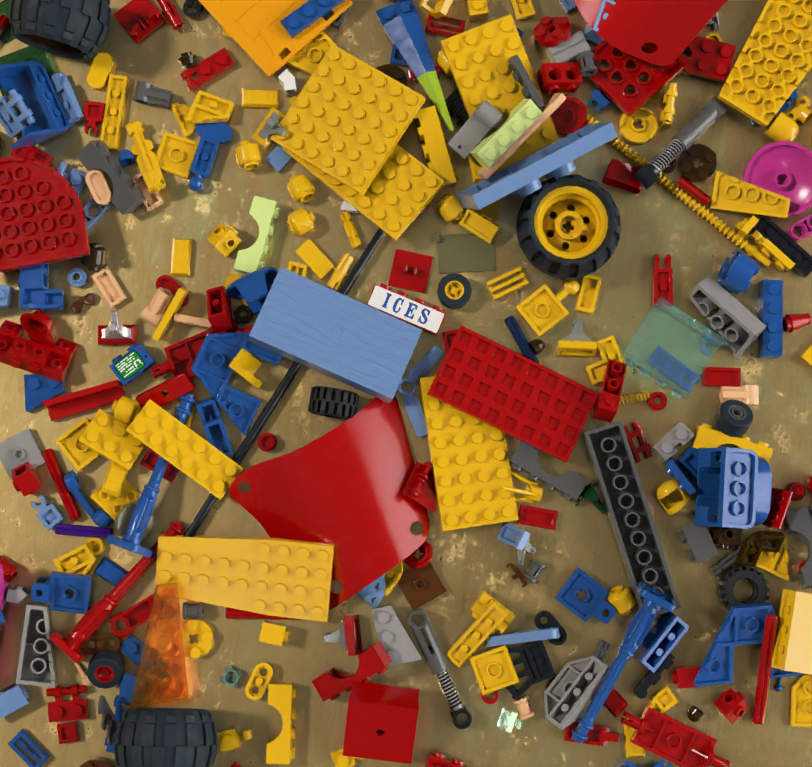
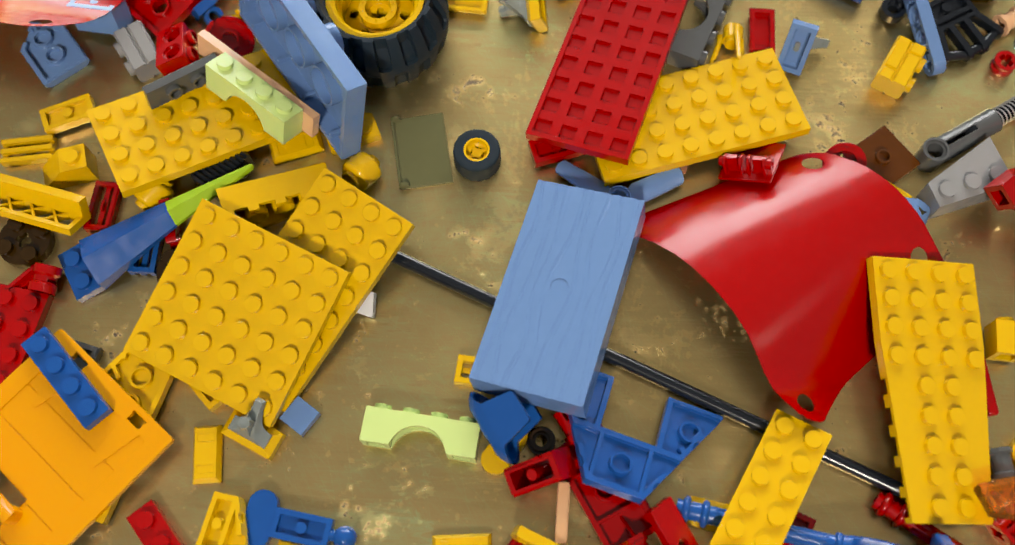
camera: 90 degrees left, 15 degrees down
blue slope [196,396,234,456] -> none
yellow brick [206,223,241,257] -> none
yellow panel [229,348,263,389] -> none
yellow head [235,140,262,170] -> none
red plate [257,433,277,452] -> none
white piece [278,69,297,97] -> none
yellow head [286,208,315,236] -> none
yellow head [287,174,315,203] -> none
yellow tile [295,239,335,280] -> none
black tyre [308,386,359,420] -> none
red piece [323,614,363,656] -> none
yellow axle [326,253,354,291] -> none
yellow axle [340,211,361,248] -> none
white brick [366,283,446,337] -> none
red piece [388,249,433,294] -> none
yellow tile [445,600,510,668] -> none
light grey door [447,99,503,159] -> none
yellow tile [458,208,501,244] -> none
yellow tile [469,645,519,695] -> none
yellow tile [486,266,529,300] -> none
dark blue axle [504,315,539,364] -> none
reddish brown piece [506,563,527,588] -> none
yellow plate [515,280,579,337] -> none
dark grey bush [522,558,547,584] -> none
dark brown hinge [529,339,545,355] -> none
red plate [534,16,572,47] -> none
dark grey bush [577,52,598,77] -> none

